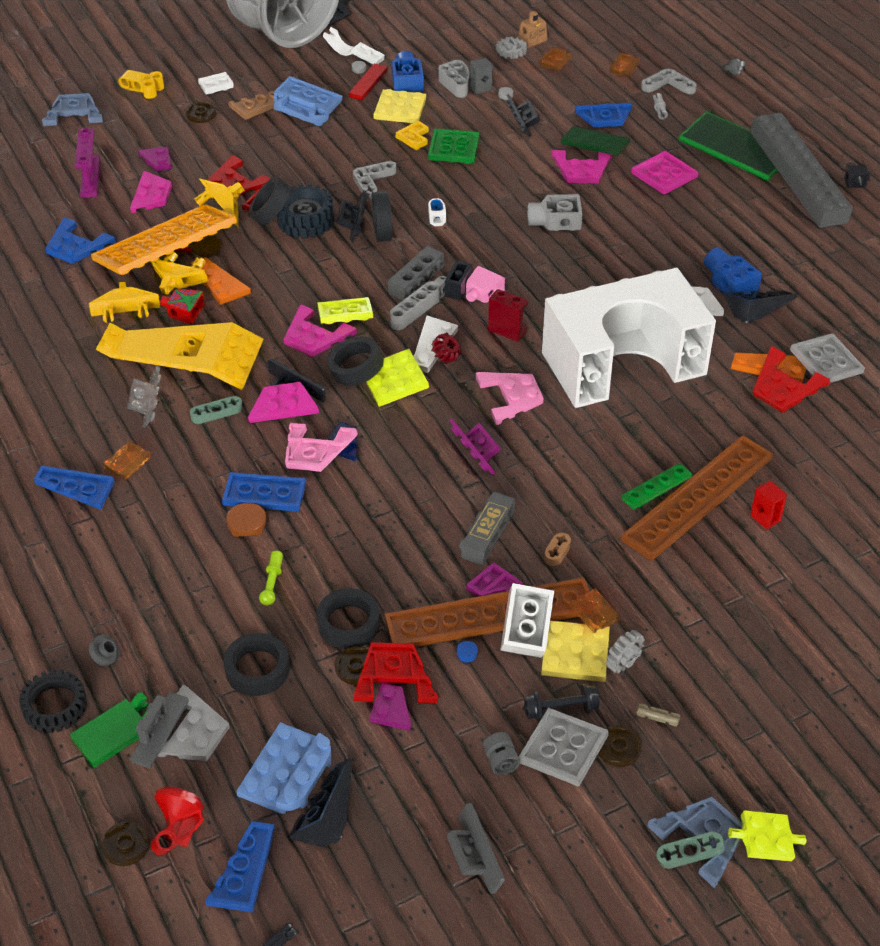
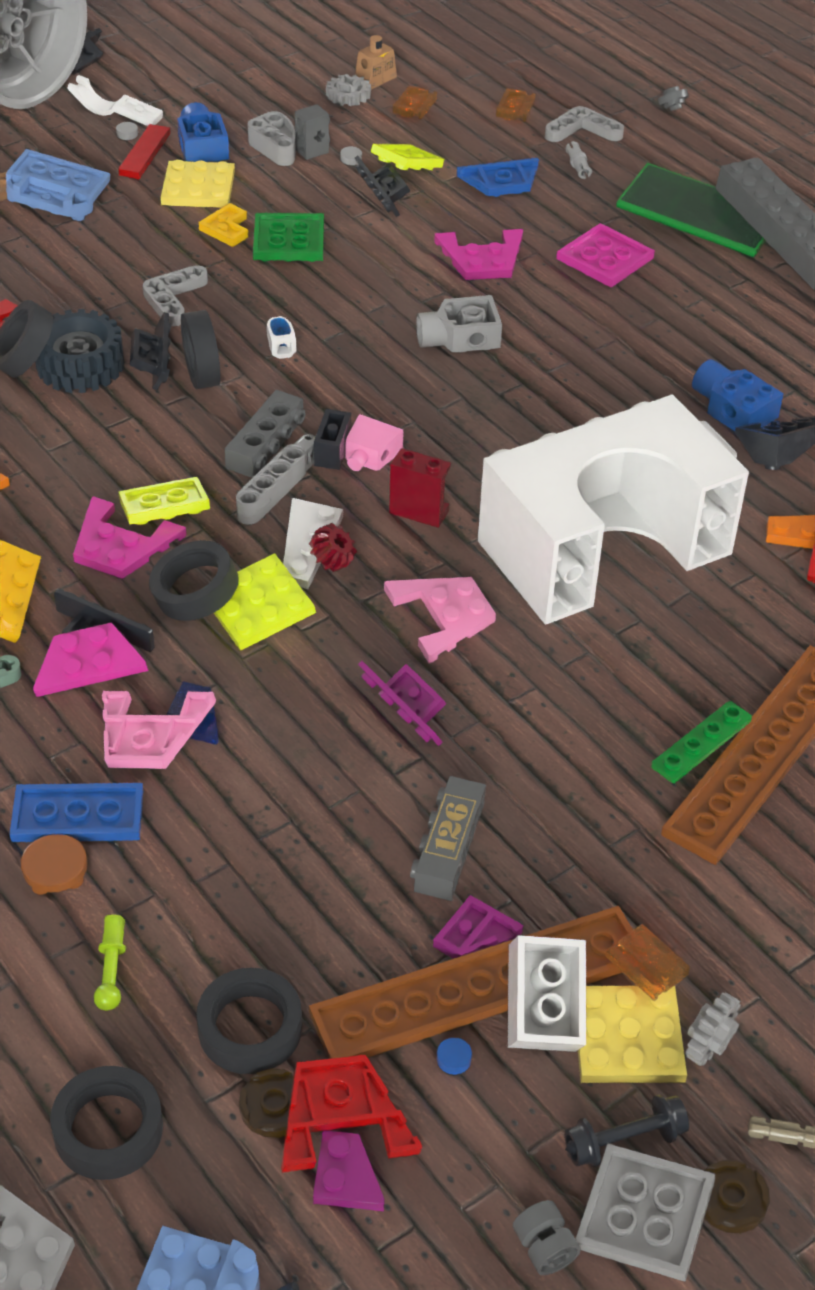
camera: 10 degrees left, 0 degrees up
medium nougat beam [544,533,571,566] -> none
dark green tile [561,126,630,156] -> none
none -> neon yellow plate [371,144,445,170]

